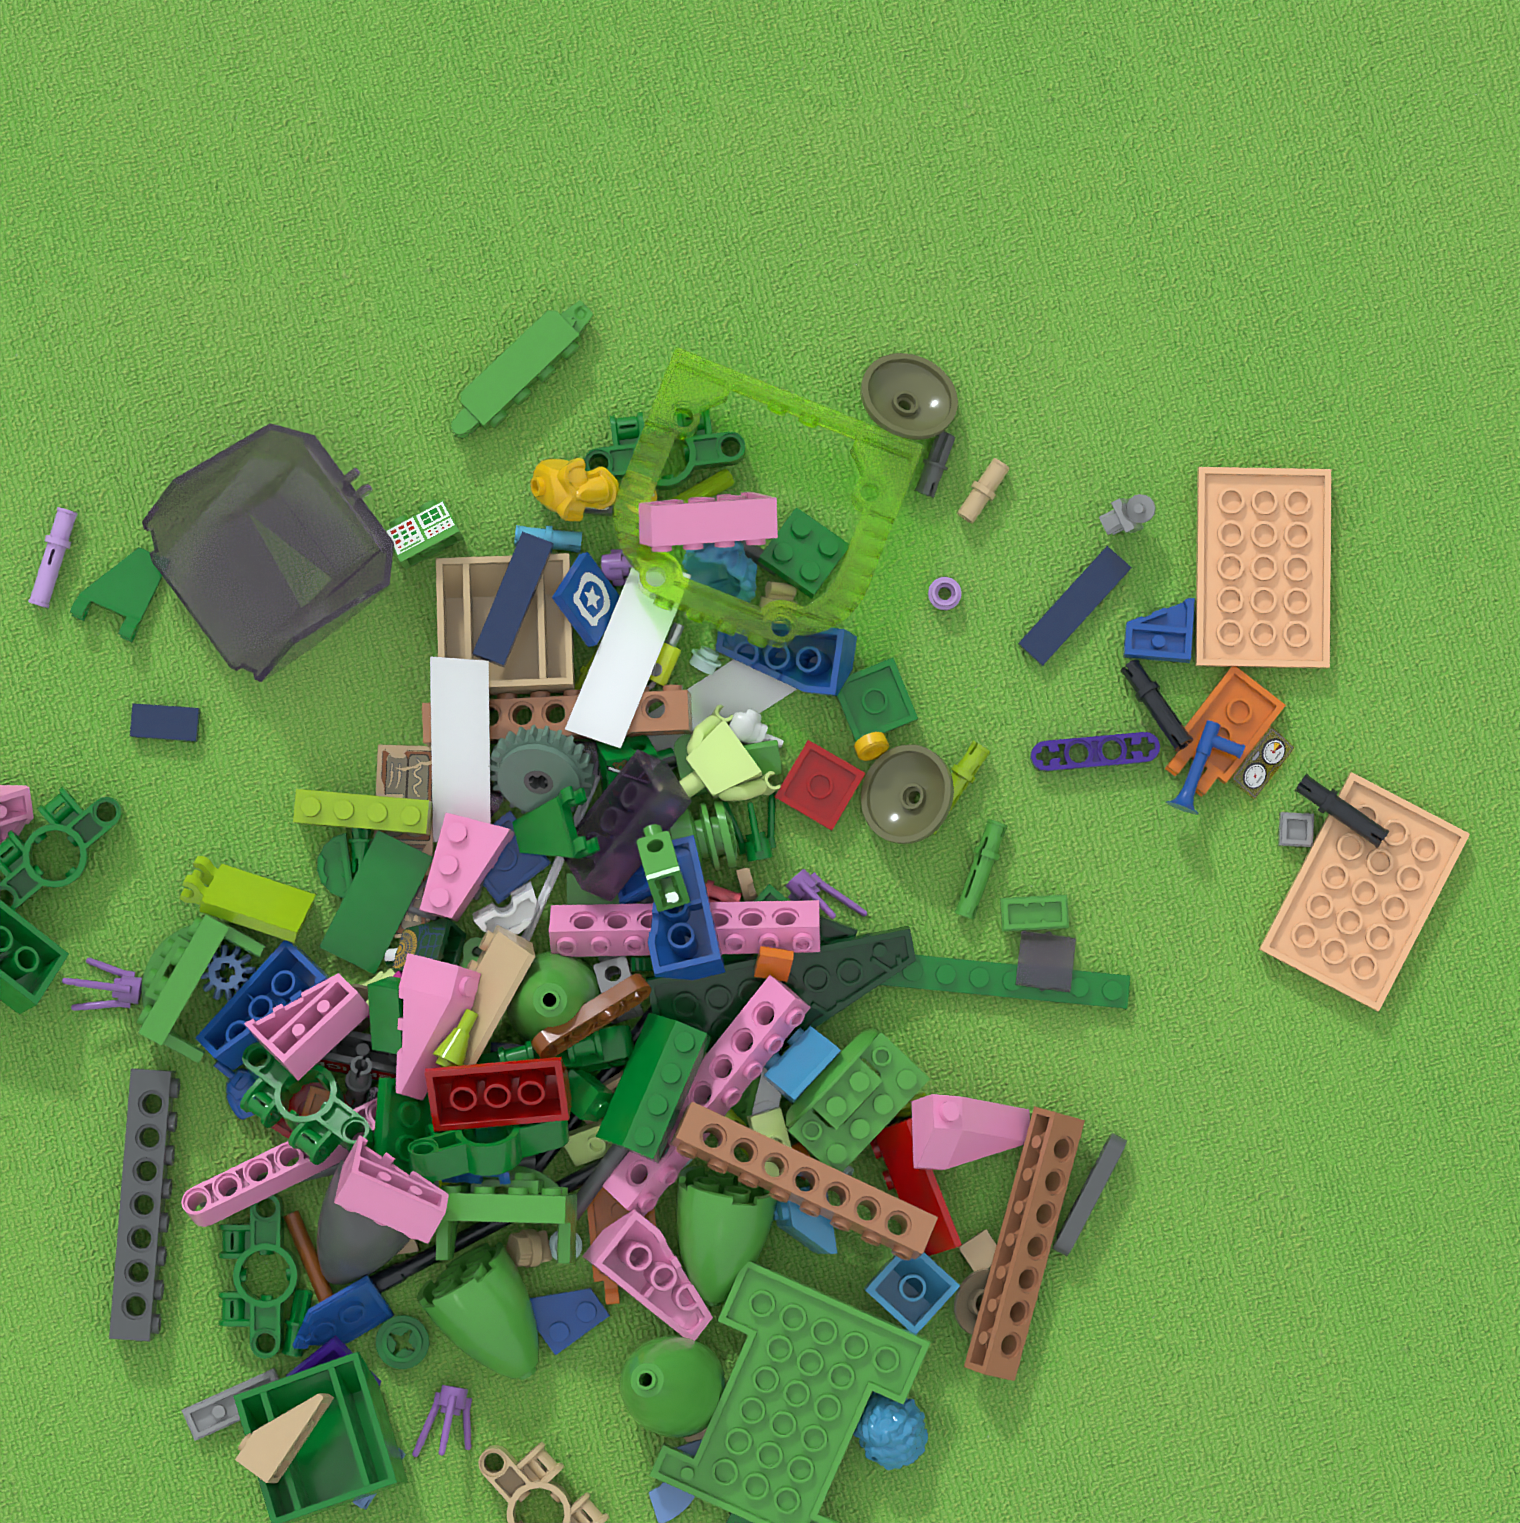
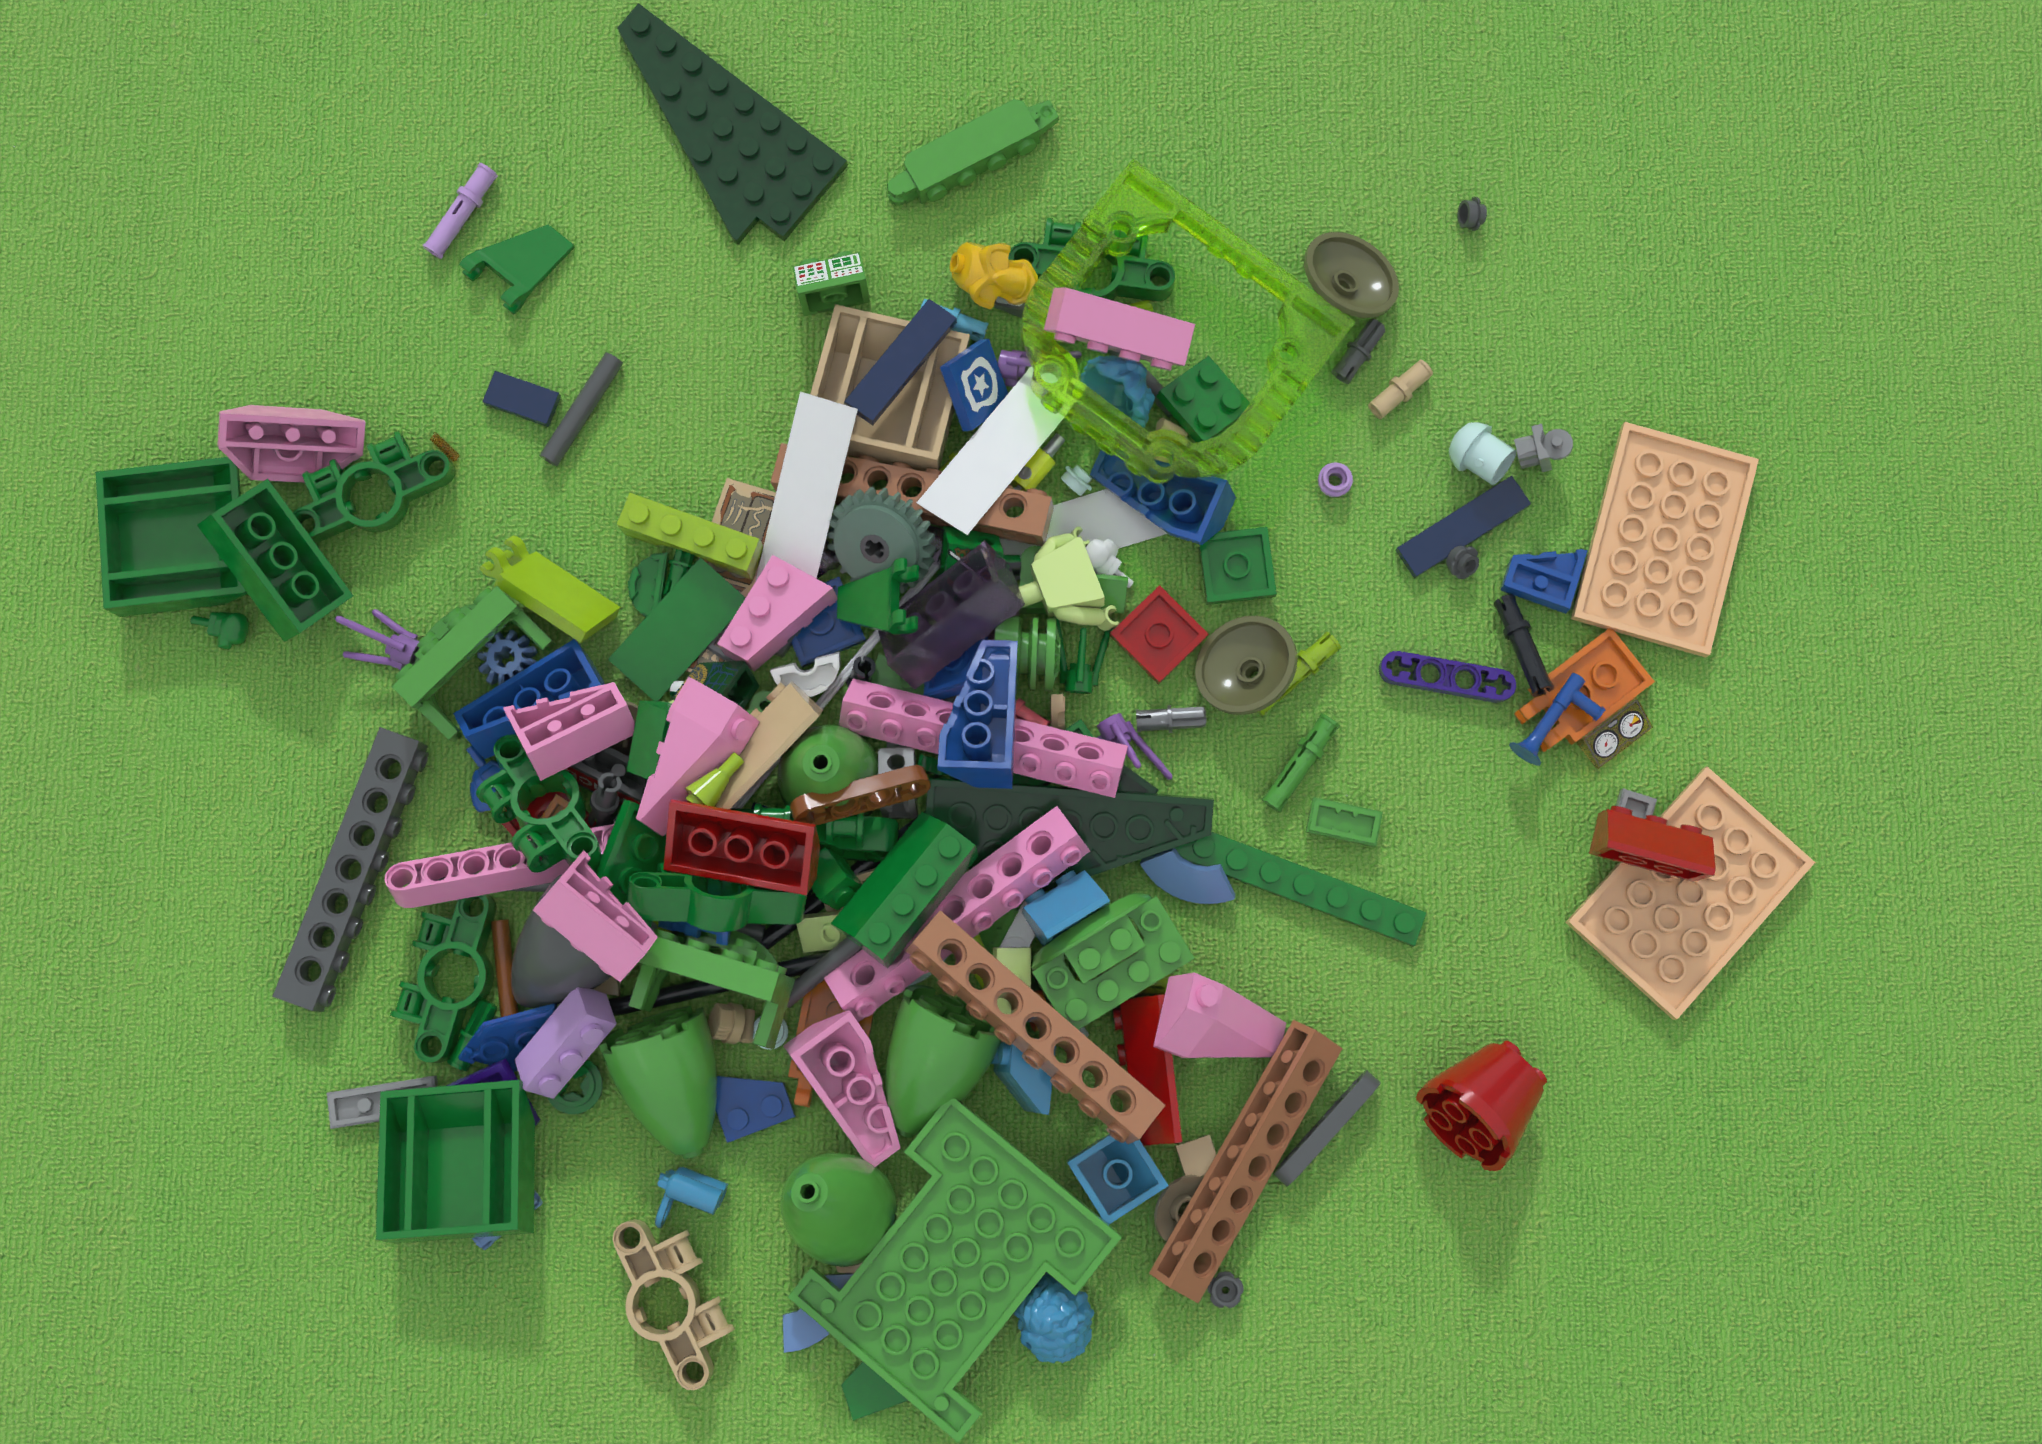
camera: 15 degrees right, 5 degrees down
windscreen [142,423,394,682] -> none
tan slope [235,1393,334,1483] -> none
medium lavender plant [412,1385,472,1457] -> none
bright green torso [636,824,691,912] -> none
orange tile [754,946,794,982] -> none
yellow tile [854,732,889,761] -> none
piece [1015,931,1076,993] -> none
black pin [1294,773,1389,848] -> none
none -> clear orange leg [430,432,459,462]
none -> lavender brick [515,987,617,1099]
none -> dark grey piece [539,352,623,467]
none -> dark green wing [617,3,848,245]
none -> dark azure piece [655,1167,728,1229]
none -> black pin [845,656,876,688]
none -> flat silver axle [1136,705,1206,733]
none -> medium blue tile [1140,848,1236,904]
none -> dark grey plate [1207,1271,1244,1308]
none -> red cone [1416,1041,1547,1171]
none -> dark grey plate [1446,546,1479,579]
none -> light aqua piece [1449,422,1516,485]
none -> dark grey plate [1457,197,1487,231]
none -> red slope [1589,806,1716,882]

